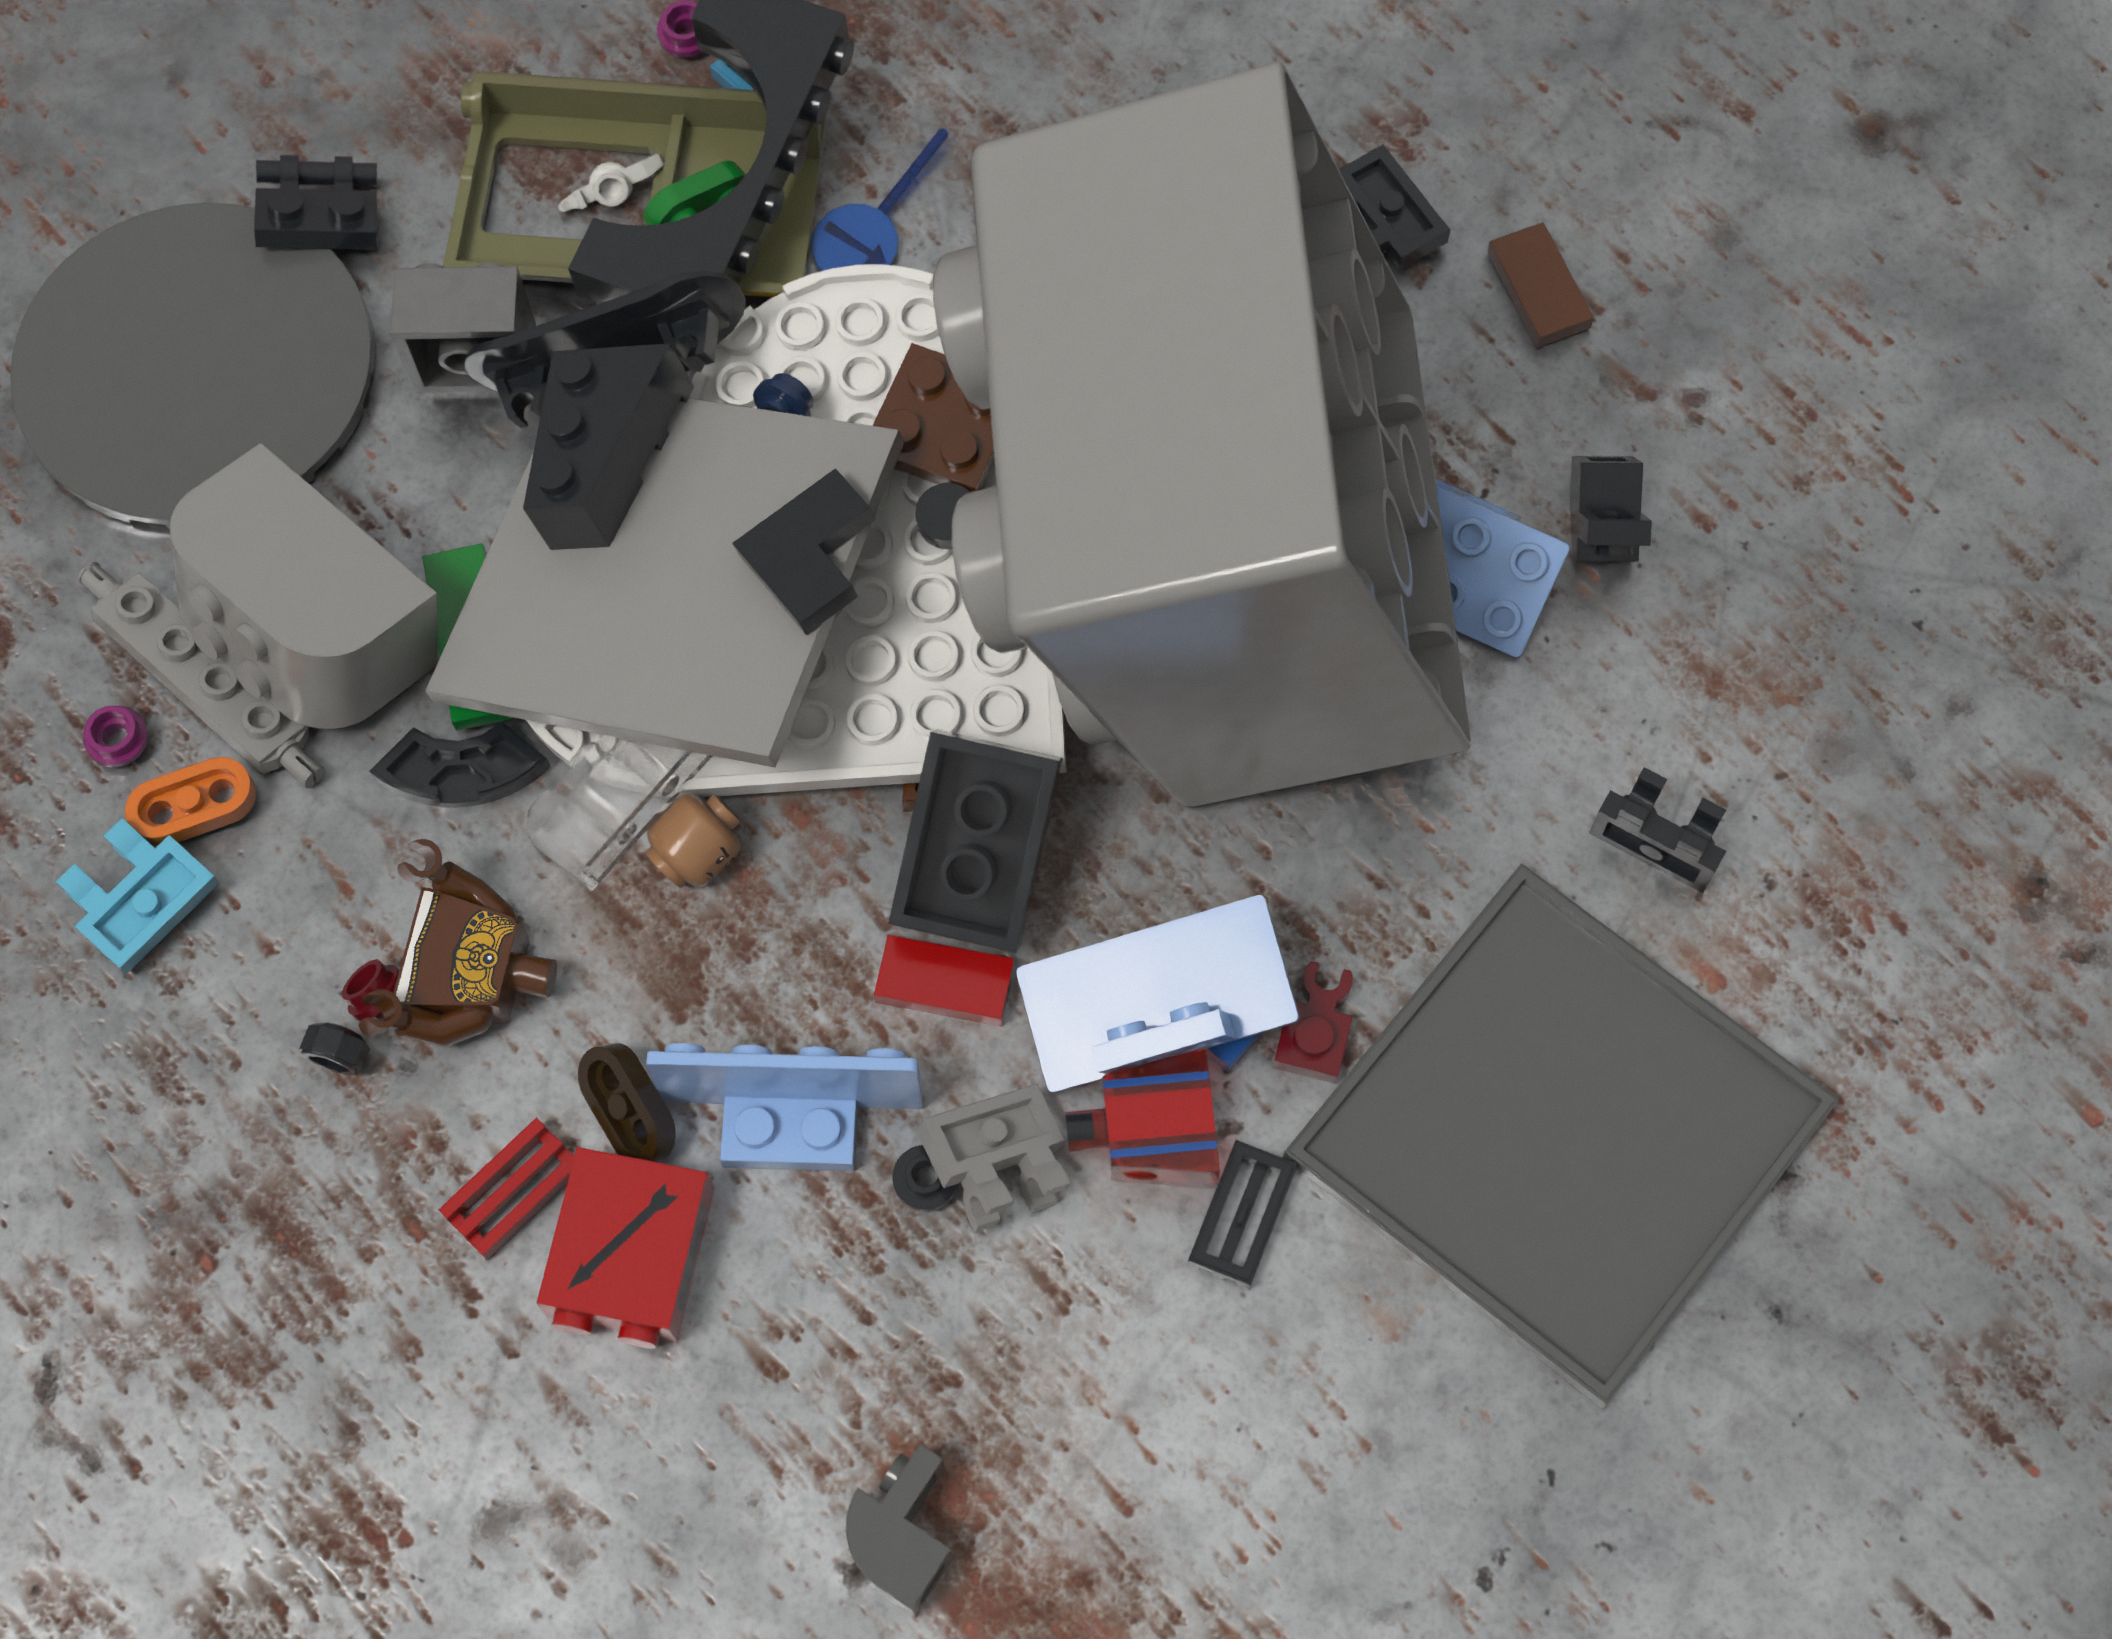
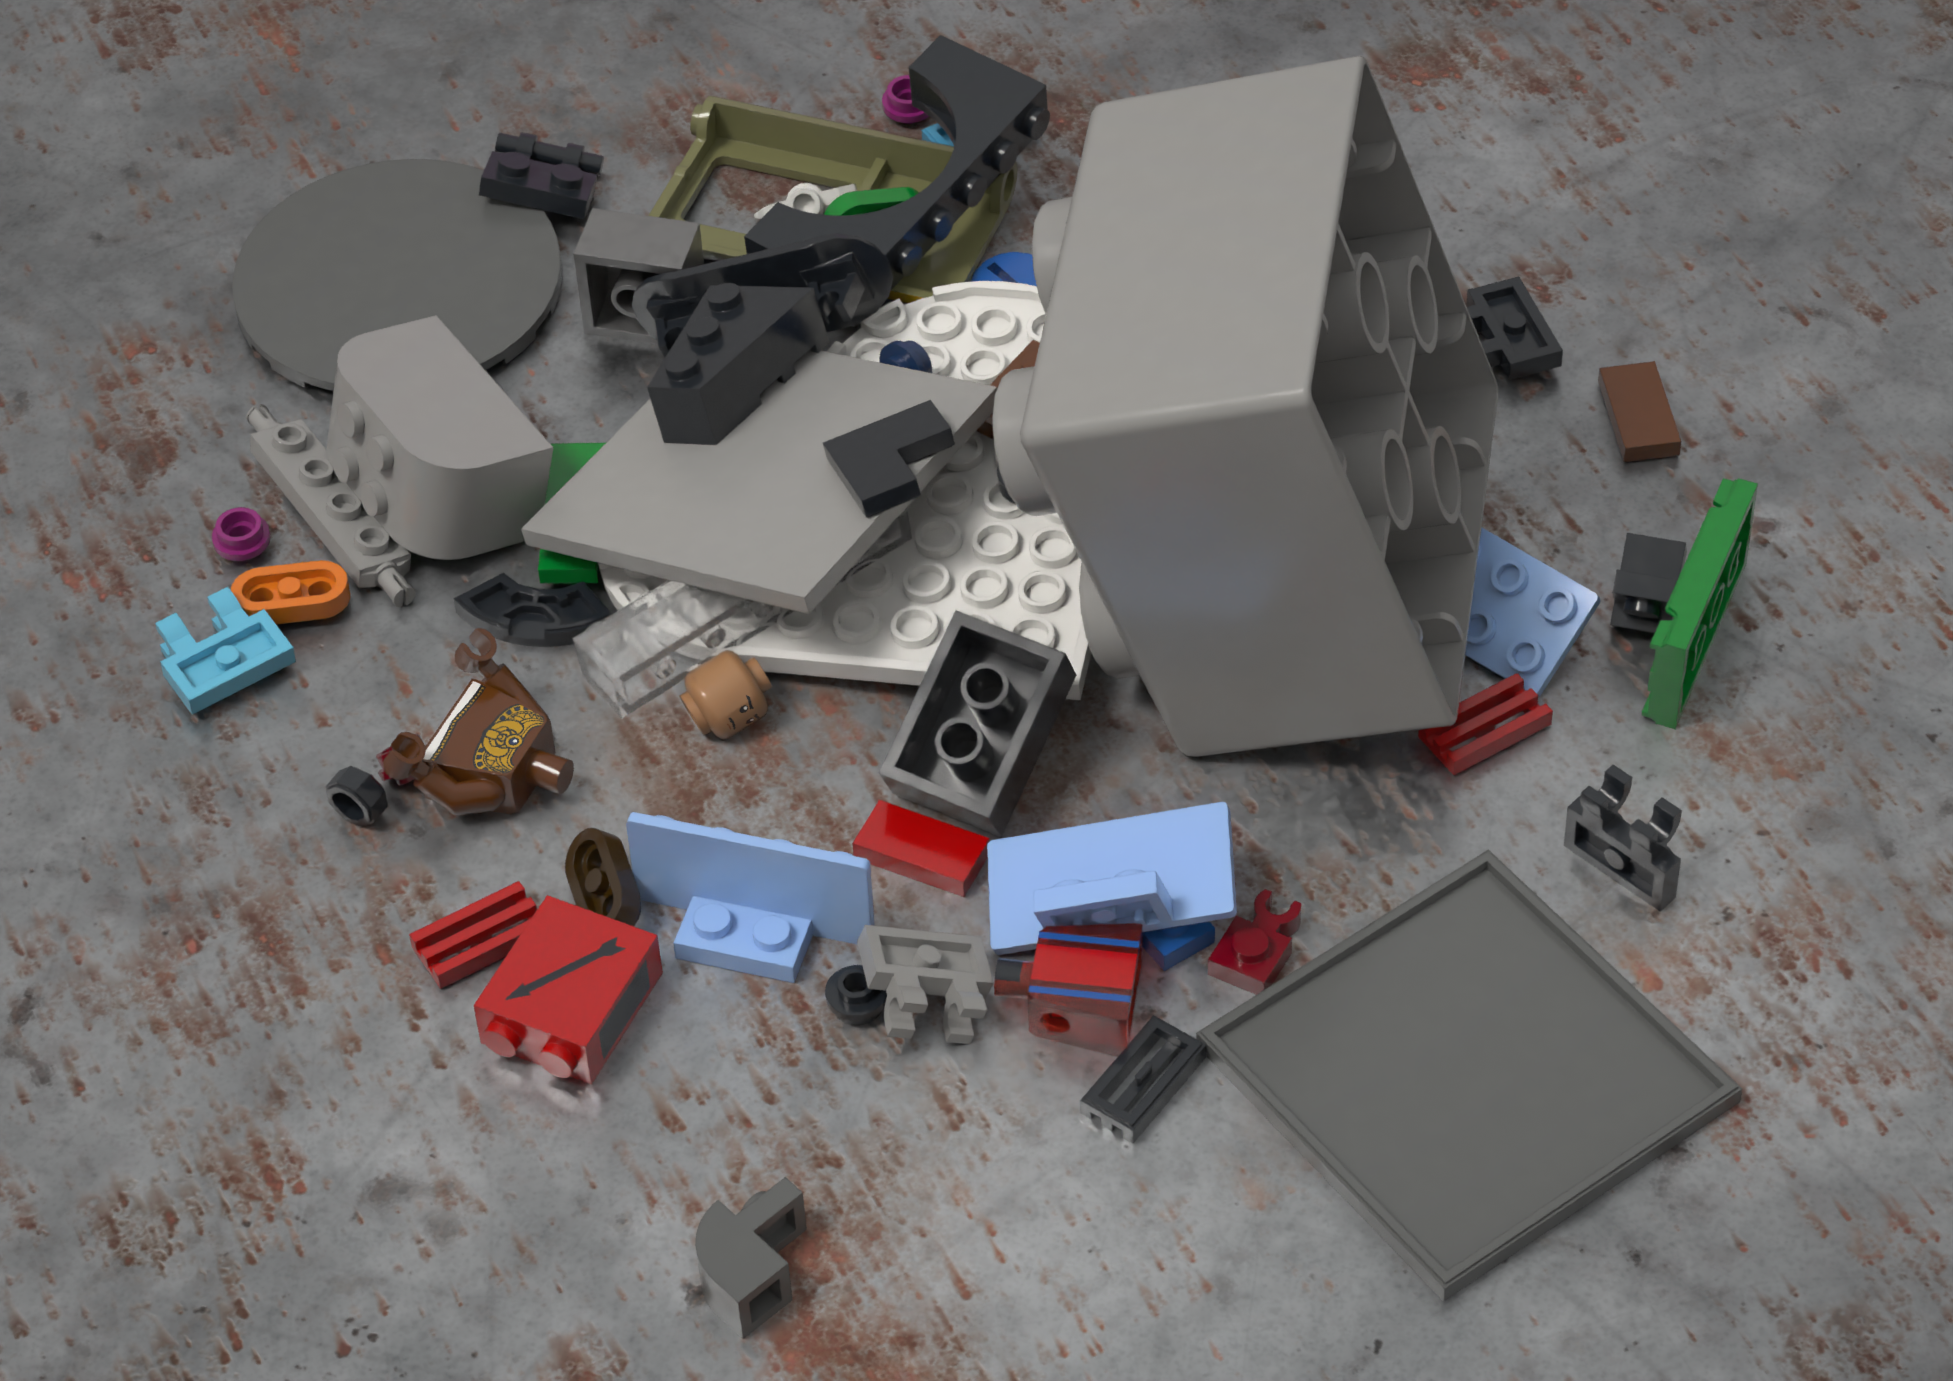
camera: 15 degrees right, 20 degrees down
none -> red tile [1418,673,1553,775]
none -> green piece [1641,478,1758,730]

